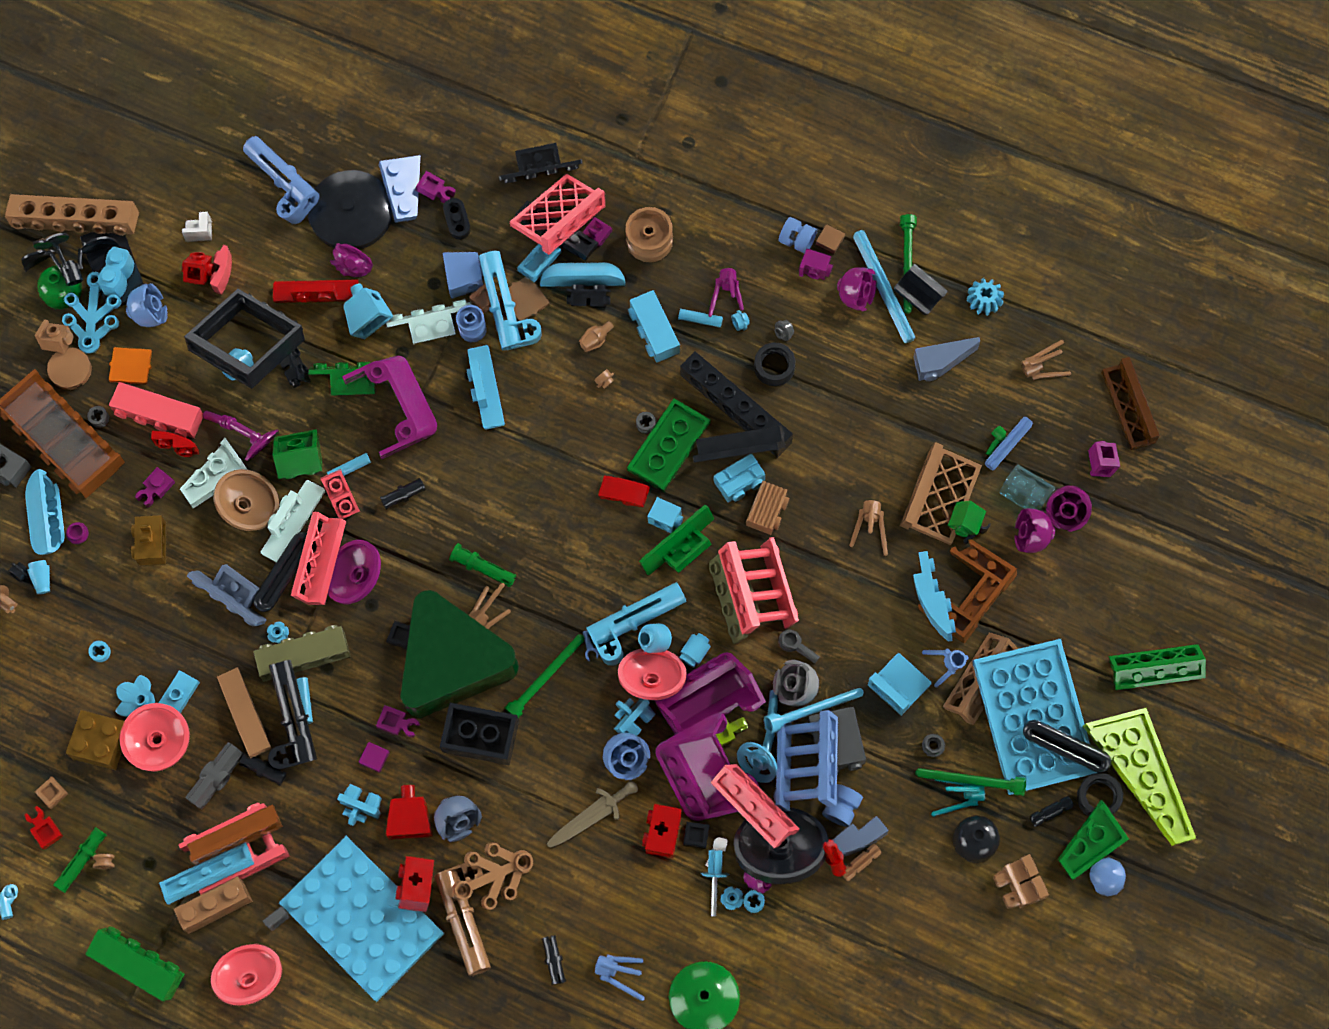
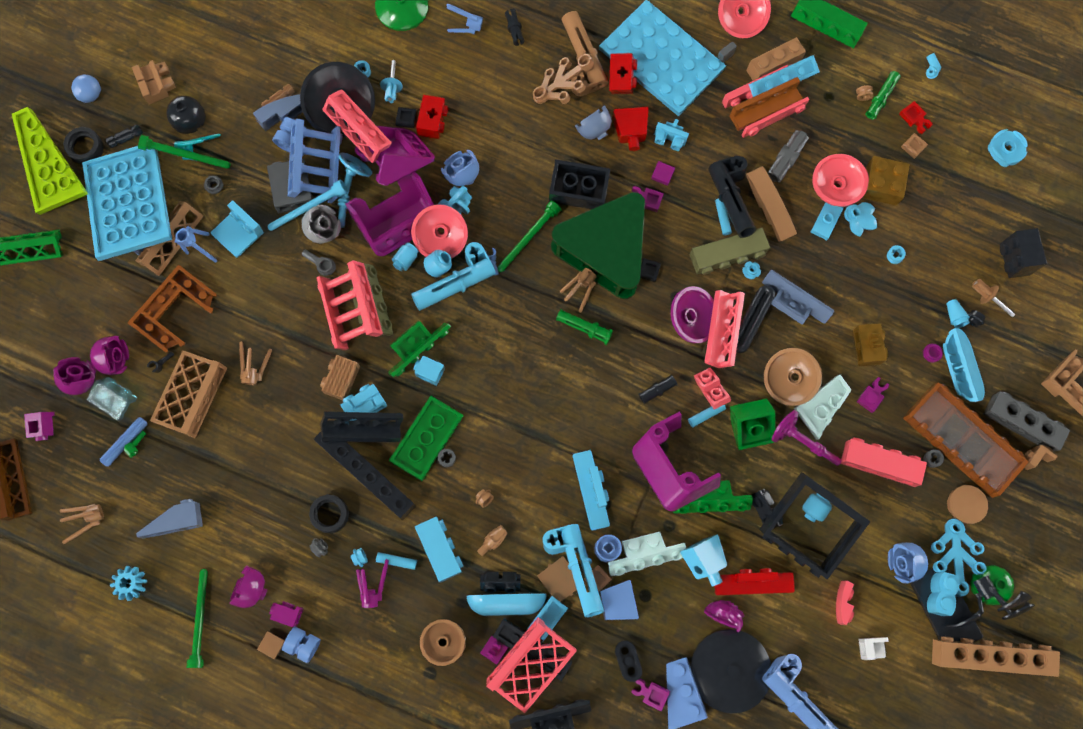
camera: 170 degrees right, 5 degrees up
medium nougat brick [35,320,74,353] -> none
orange piece [109,347,152,384] -> none
red slope [151,431,199,457] -> none
red brick [182,252,215,285] -> none
black pin [239,752,287,786] -> none
light aqua bracket [261,480,325,562] -> none
dark tan sword [547,781,638,848] -> none
red slope [598,475,650,508] -> none
white hand [705,837,728,867] -> none
lime plate [716,717,748,746] -> none
medium azure plate [721,887,744,910] -> none
red axle [823,839,847,877] -> none
medium azure axle [853,230,915,343] -> none
black panel [894,264,948,316] -> none
medium azure slope [913,551,956,641] -> none
green brick [948,501,986,537] -> none
black piece [1023,720,1111,773] -> none
green wing [1057,800,1129,880] -> none

